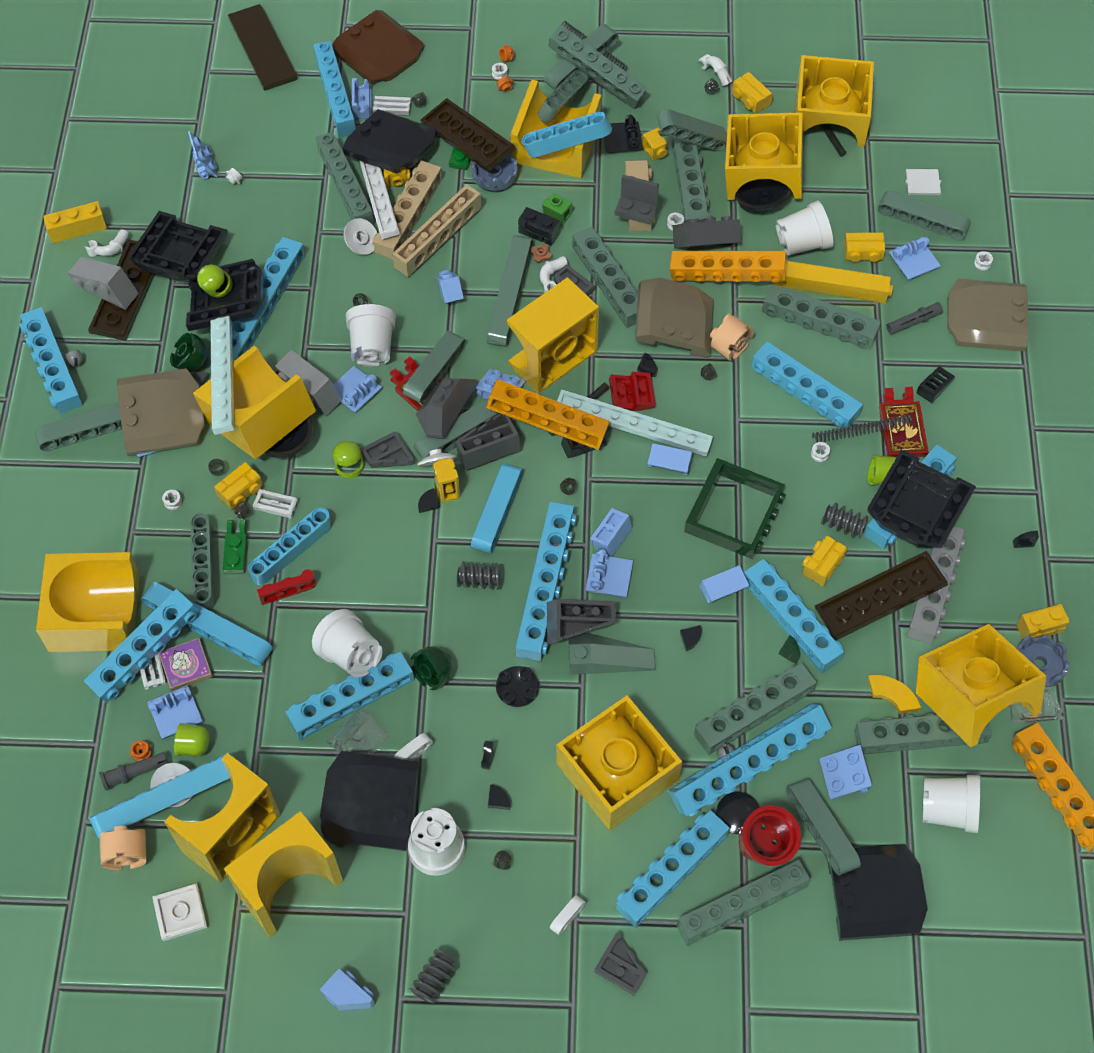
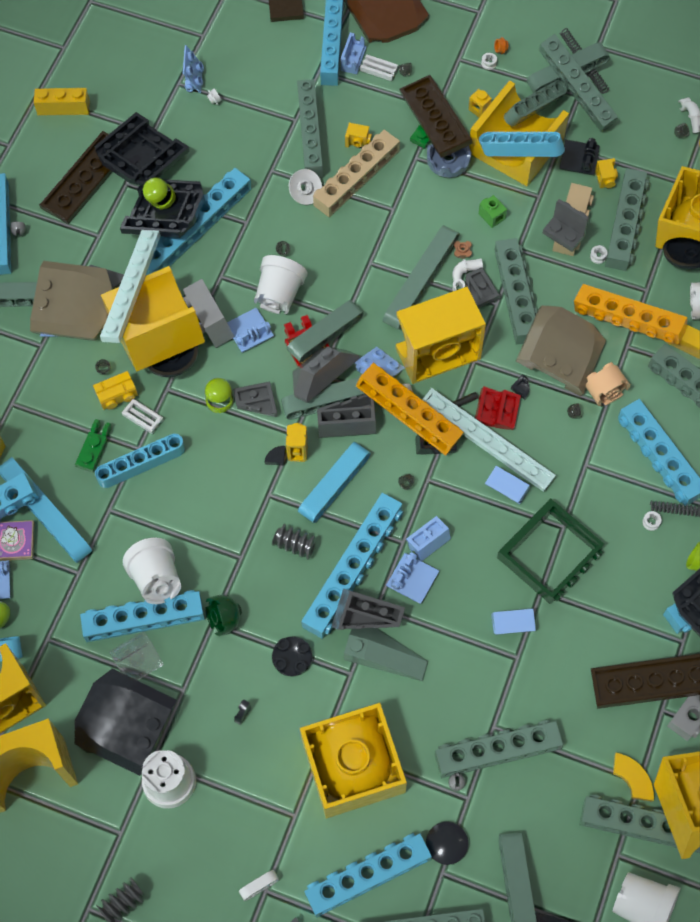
camera: 20 degrees right, 5 degrees up
light grey wedge [68,257,139,310] -> none
white piece [85,229,130,257] -> none
white bush [162,490,182,510] -> none
dark green cylinder [170,332,208,372] -> none
sand green beam [191,513,215,611] -> none
clear smoke hinge [234,501,252,519] -> none
red plate [257,569,316,605] -> none
light blue slope [320,969,375,1011] -> none
black wedge [342,109,437,173] -> none
white tile [359,160,400,239] -> none
tan brick [392,184,482,277] -> none
white beam [394,733,433,761] -> none
white dish [418,449,457,467] -> none
light blue slope [435,270,464,303] -> none
black tile [488,784,510,810] -> none
clear smoke hinge [493,851,512,870] -> none
orange plate [497,76,514,92] -> none
black brick [518,207,560,246] -> none
sand green beam [657,109,727,151] -> none
medium azure brick [667,703,832,817] -> none
dark grey wedge [672,216,741,248] -> none
black tile [680,625,701,651] -> none
red piece [738,805,801,866] -> none
medium azure brick [744,559,844,674] -> none
clear green tile [779,635,800,665] -> none
yellow brick [802,536,847,586] -> none
light blue hinge [819,745,872,800] -> none
dark grey piece [821,502,868,539] -> none
none -> yellow brick [468,89,492,118]

